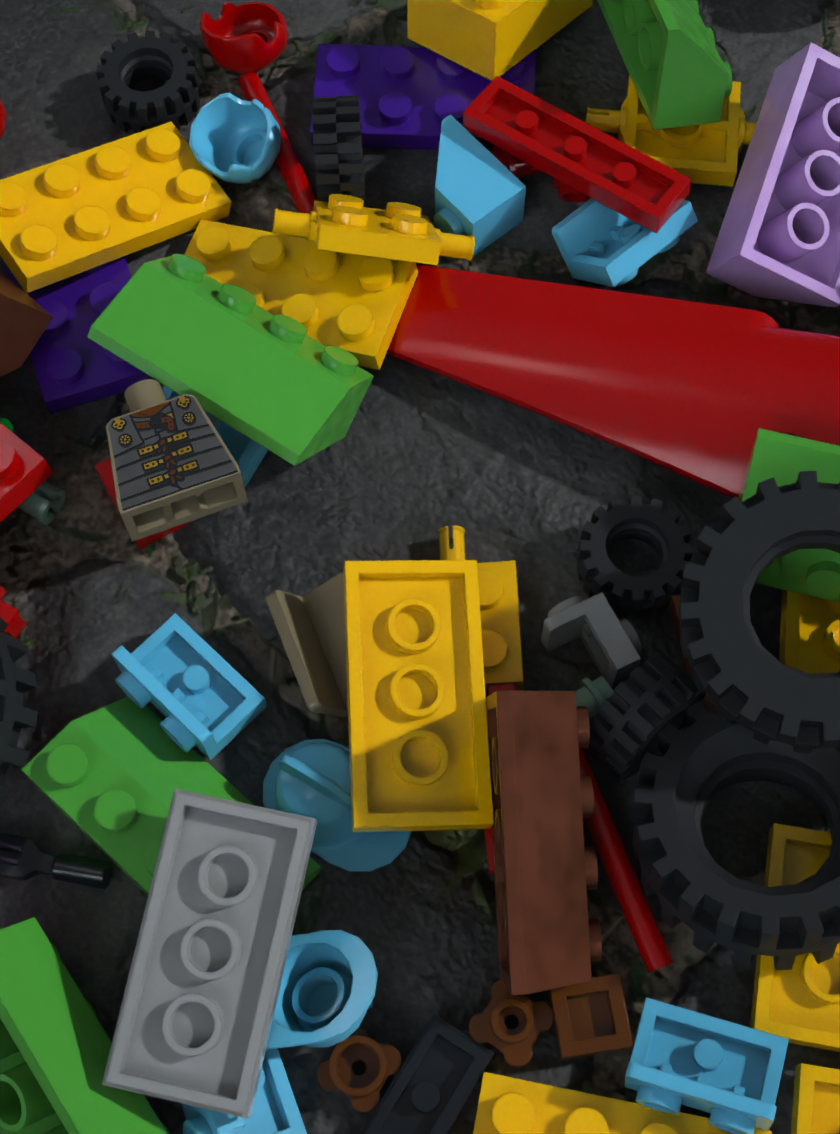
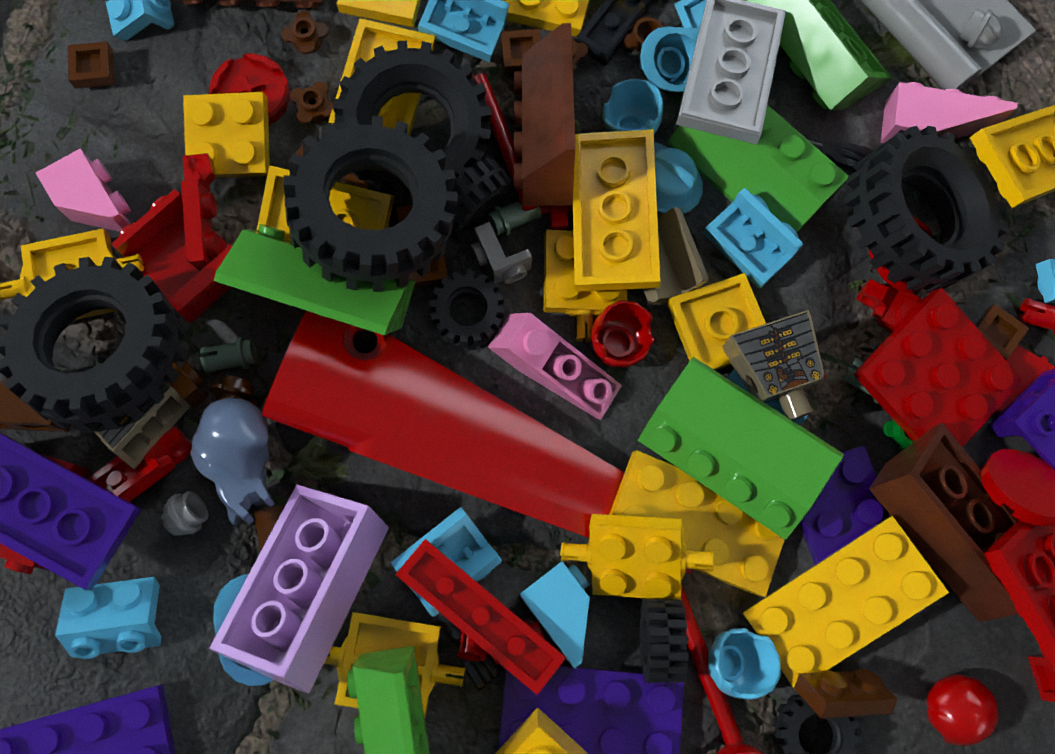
camera: 175 degrees right, 10 degrees up
none -> bright pink slope [488,313,622,420]
none -> red hair [591,300,655,368]
none -> medium azure hair [602,79,663,134]
none -> yellow plate [666,273,766,371]
none -> reddish brown plate [794,669,898,718]

